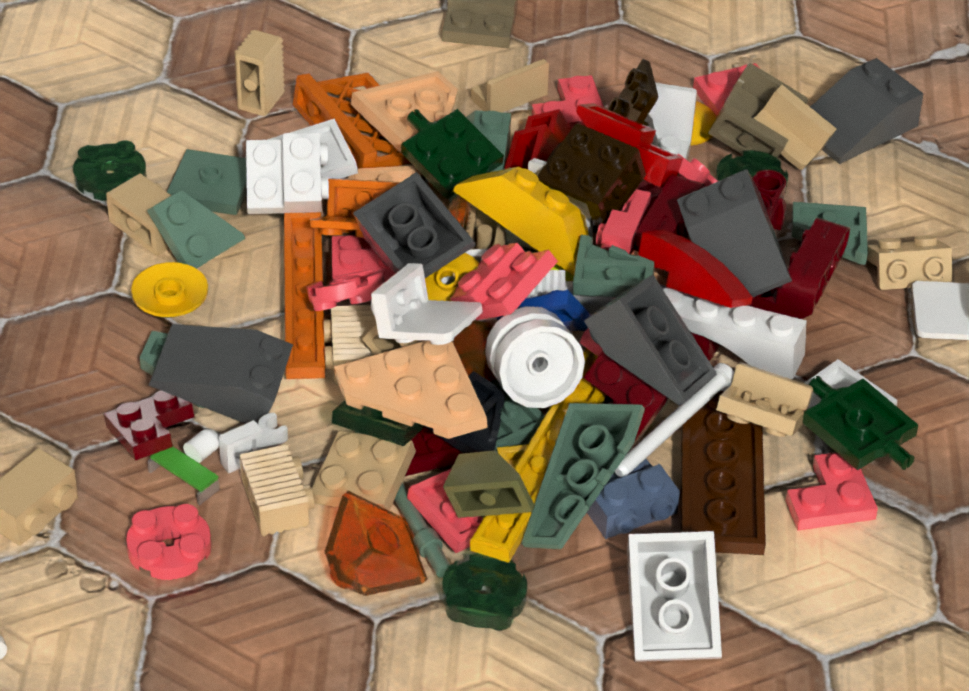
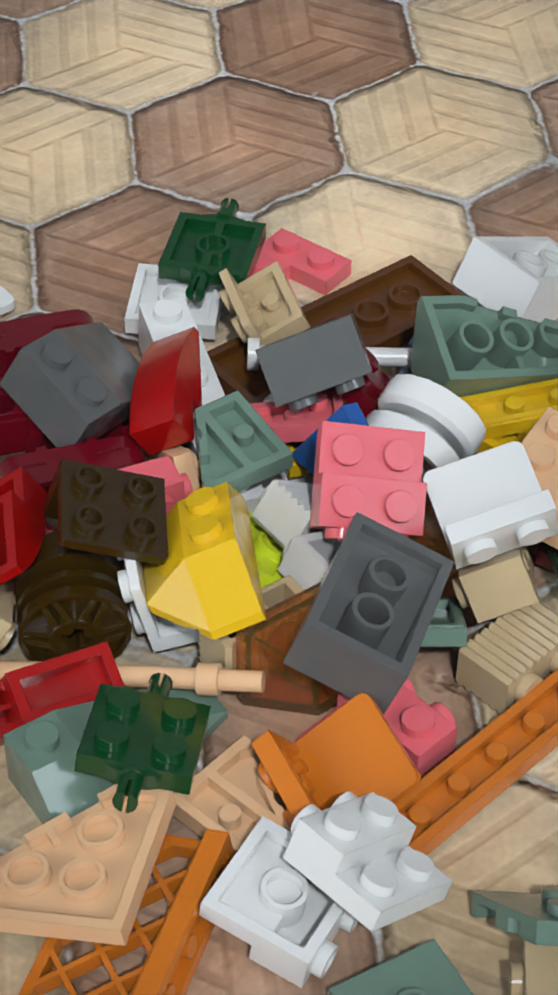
camera: 130 degrees left, 0 degrees up
coral plate [306,270,385,311] -> none

